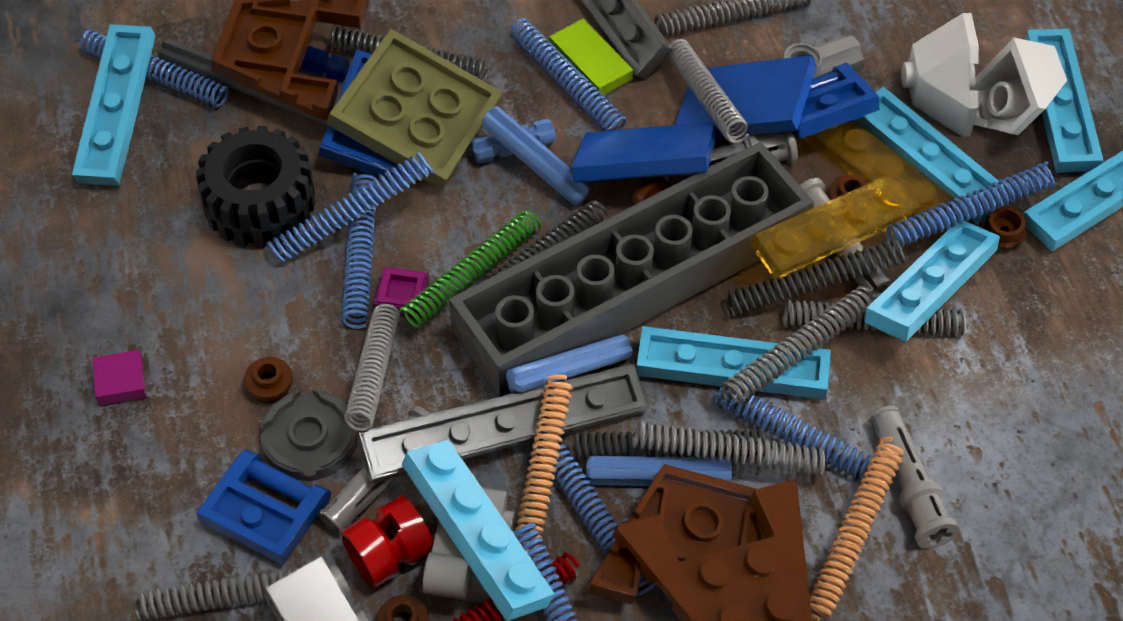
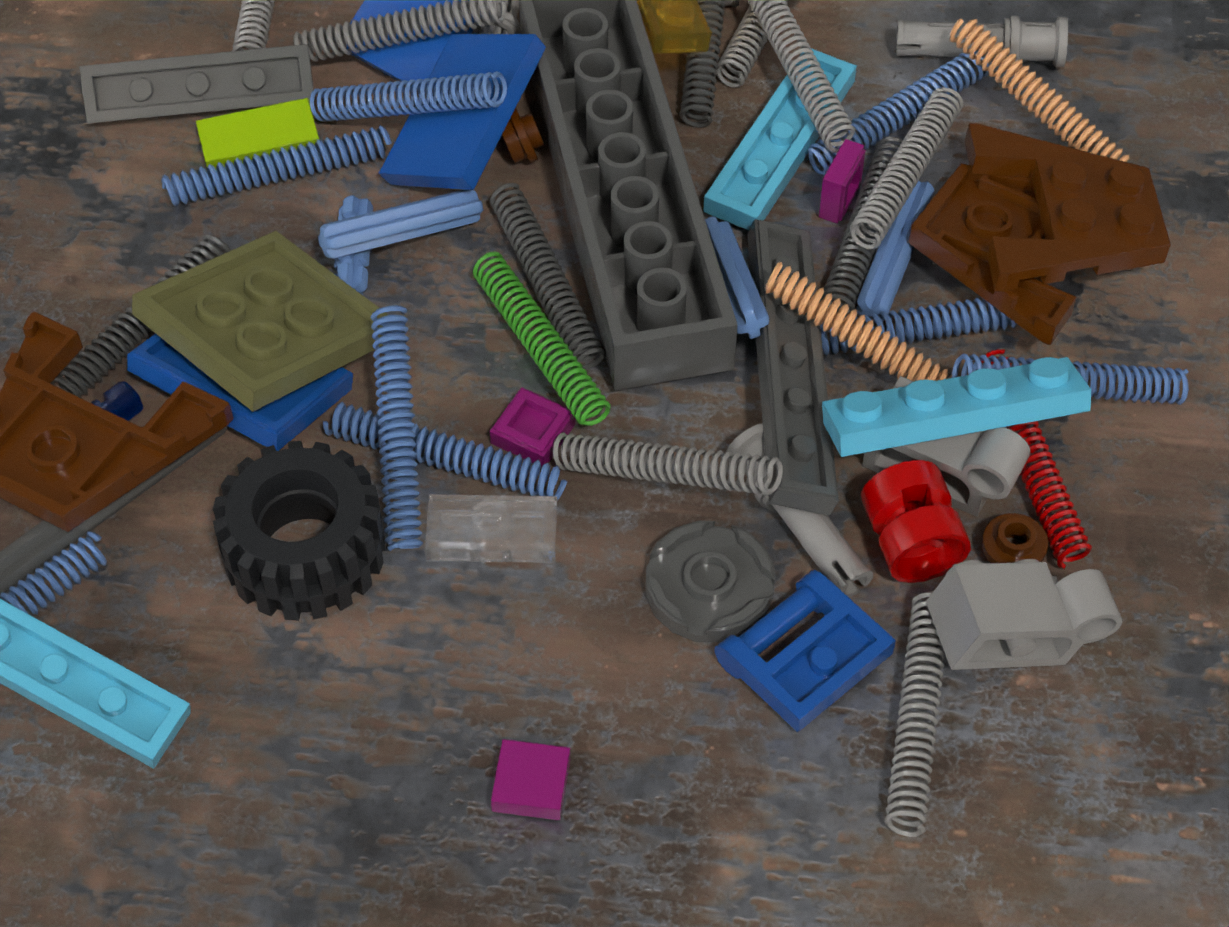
camera: 70 degrees left, 0 degrees up
reddish brown plate [244,357,293,403] -> none
none -> medium blue piece [309,71,507,122]
none -> clear plate [425,494,558,563]
none -> magenta tile [819,139,866,224]

